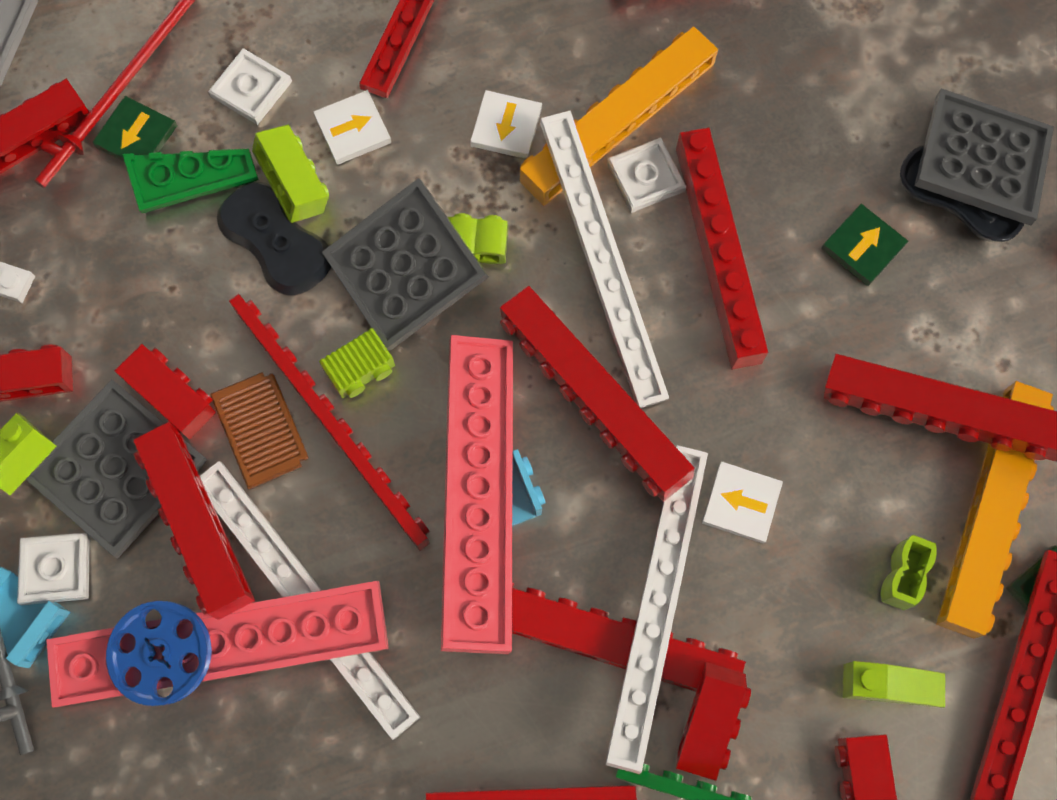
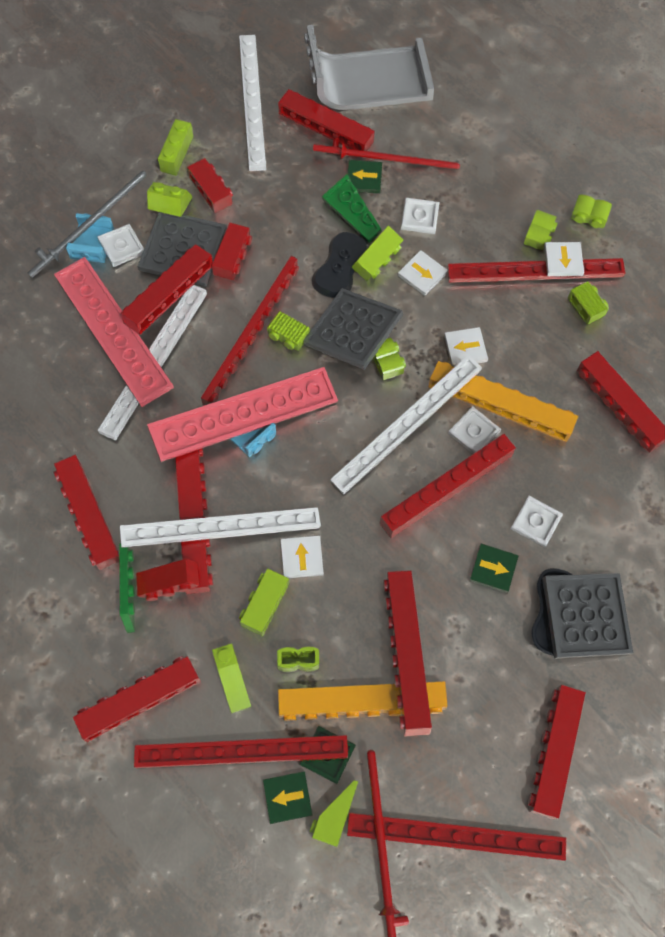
camera: 65 degrees right, 5 degrees down
blue wedge [106,601,212,706] -> none
dark orange window [210,372,309,490] -> none
red brick [500,286,695,502] -> none
none -> lime brick [239,568,290,637]
none -> white tile [510,496,563,548]

